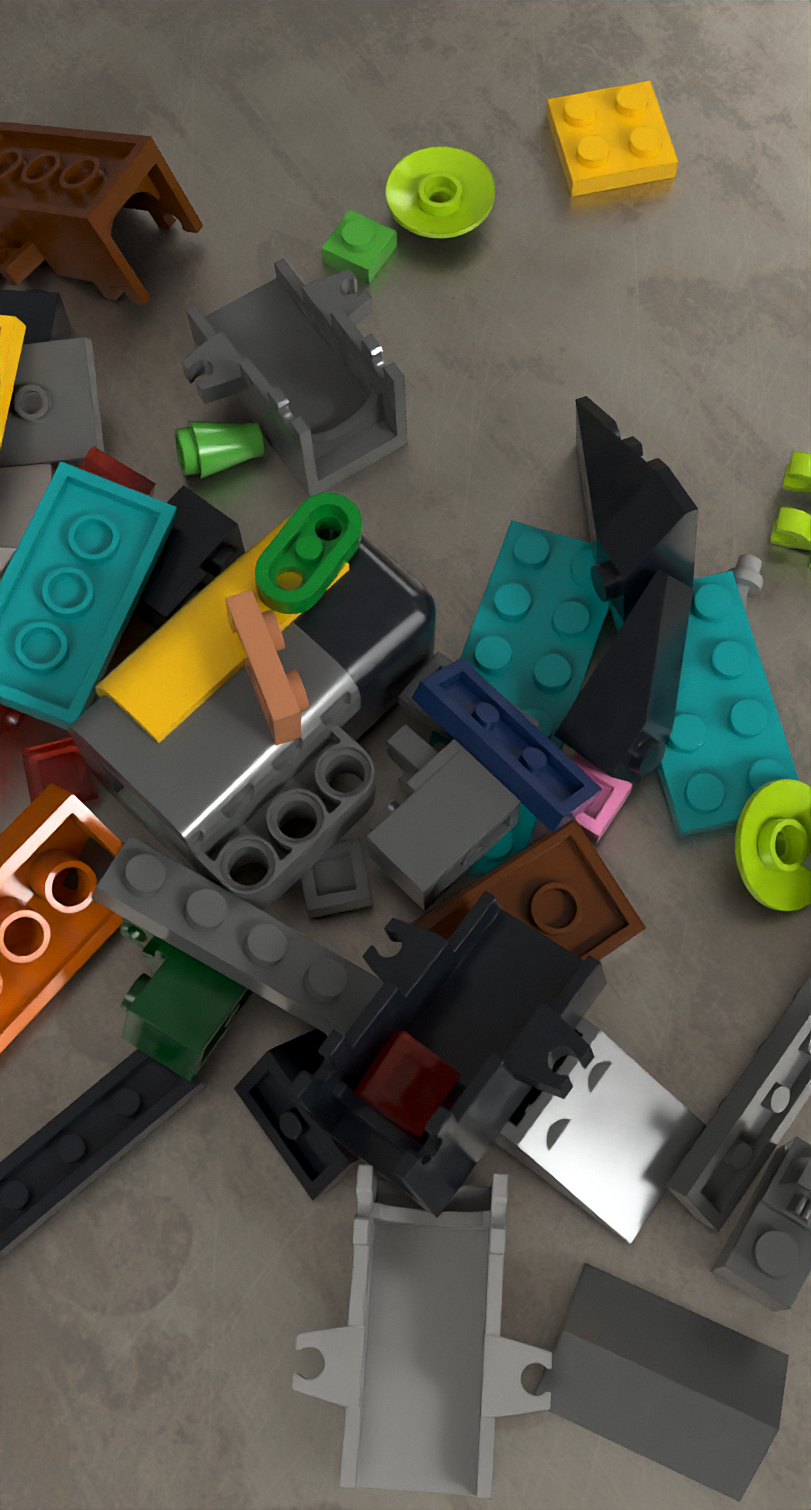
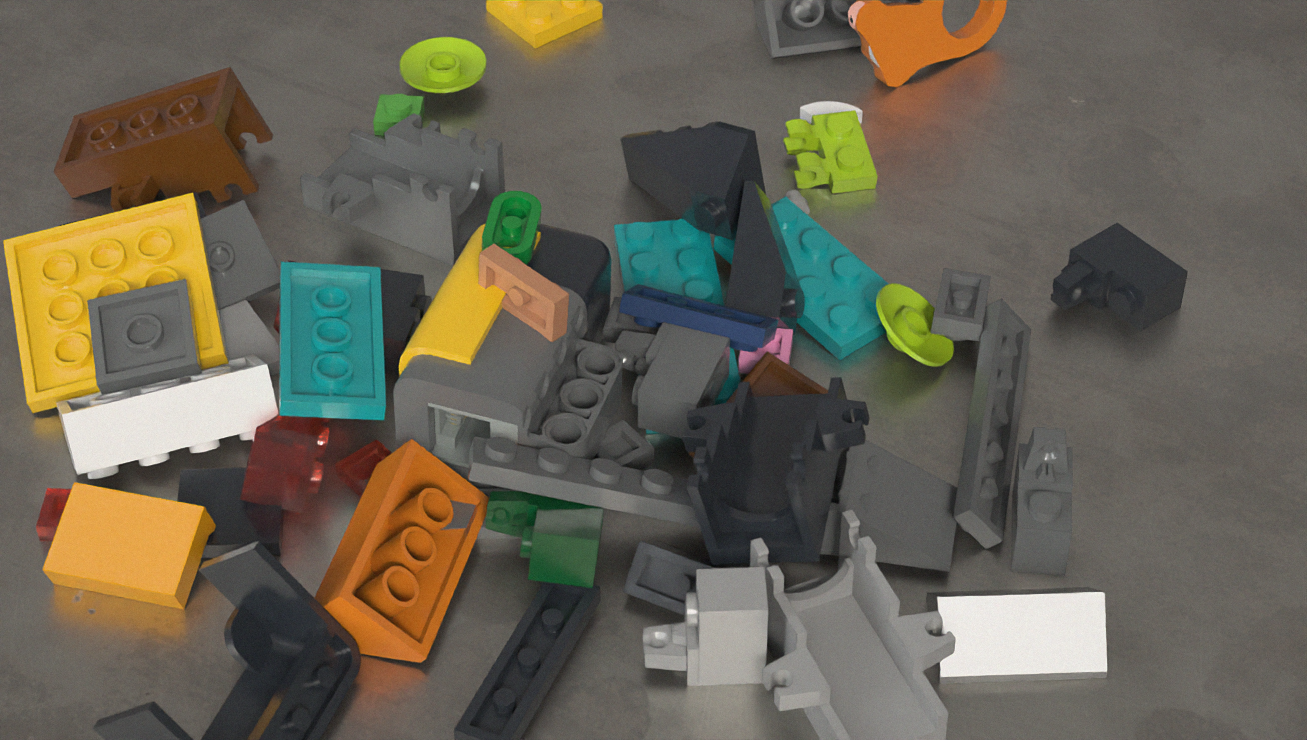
camera: 30 degrees left, 25 degrees down
bright green cone [174,421,264,479] -> none
clear red tile [353,1030,461,1137] -> none
none -> light grey hinge [643,567,768,686]

